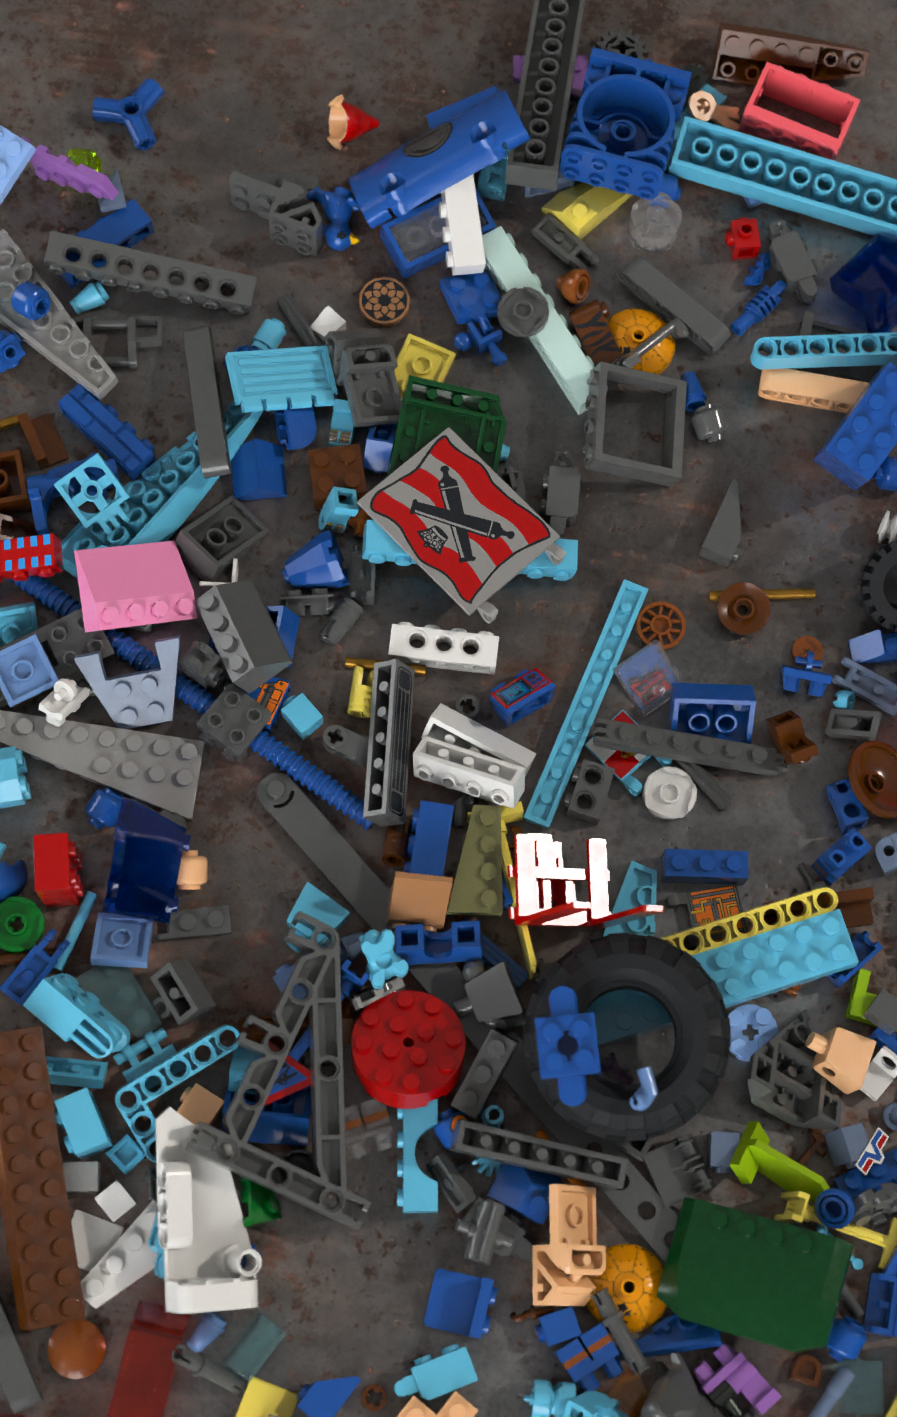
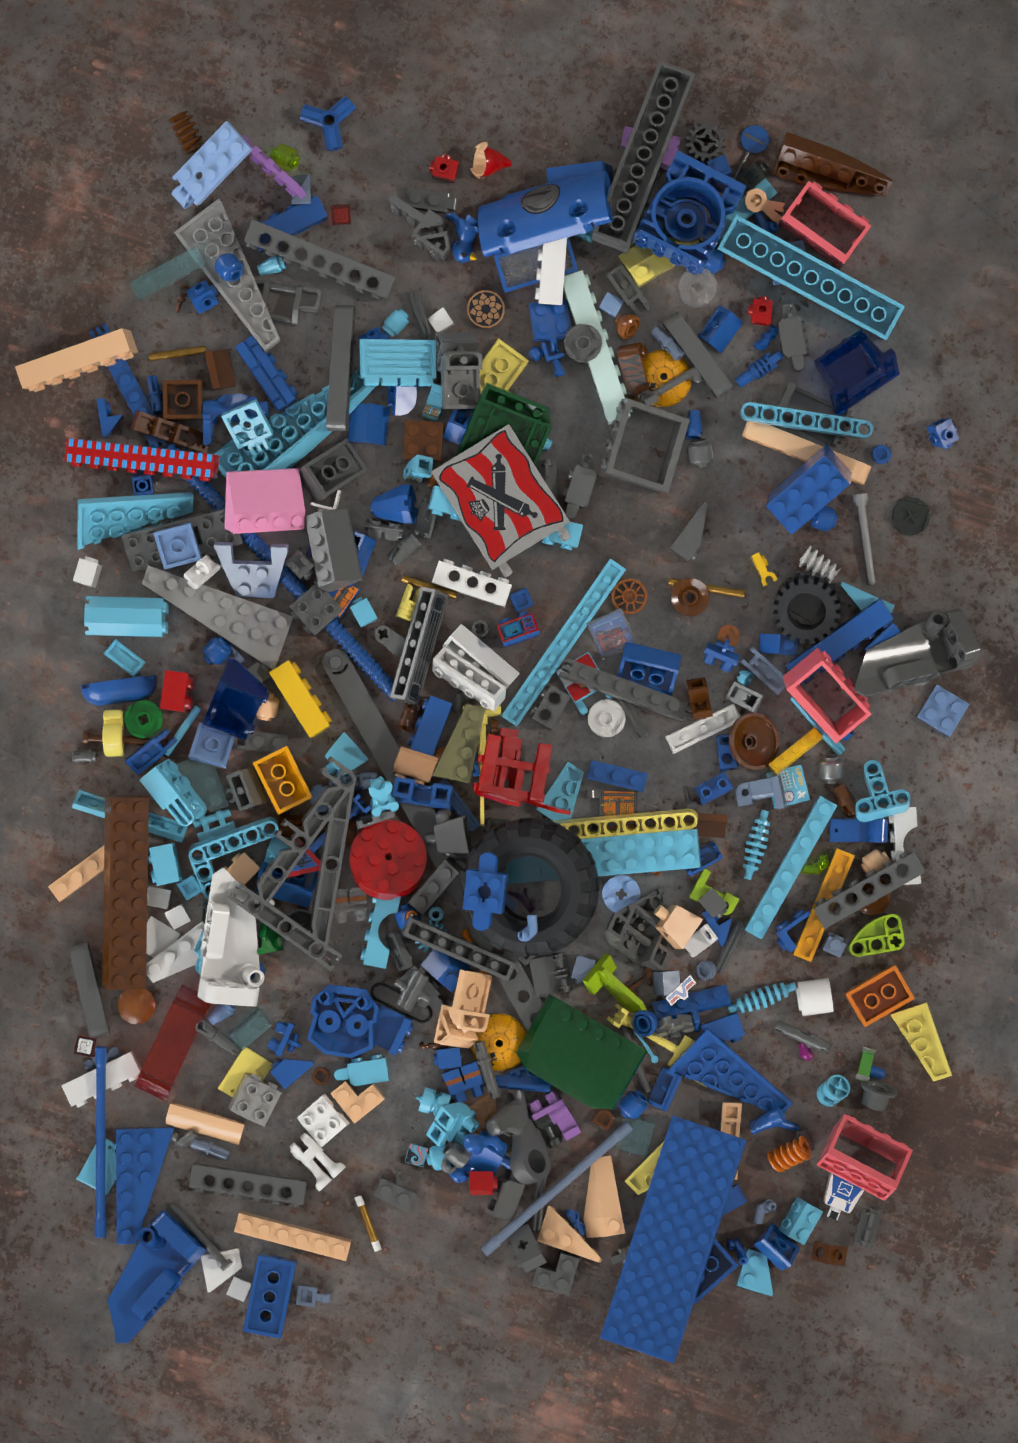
camera: 20 degrees right, 15 degrees up
none -> light orange slope [253,746,313,815]
none -> blue hips [268,1021,302,1057]
none -> yellow brick [269,660,332,738]
none -> blue brick [307,984,381,1058]
none -> clear red tile [331,204,351,226]
none -> black piece [371,982,432,1023]
none -> red brick [429,155,459,183]
none -> blue tile [509,588,534,613]
none -> light blue slope [599,292,624,318]
none -> sand blue pin [651,326,685,361]
none -> white tile [665,703,740,754]
none -> blue panel [697,305,743,353]
none -> blue piece [733,125,769,180]
none -> yellow plate [751,552,778,587]

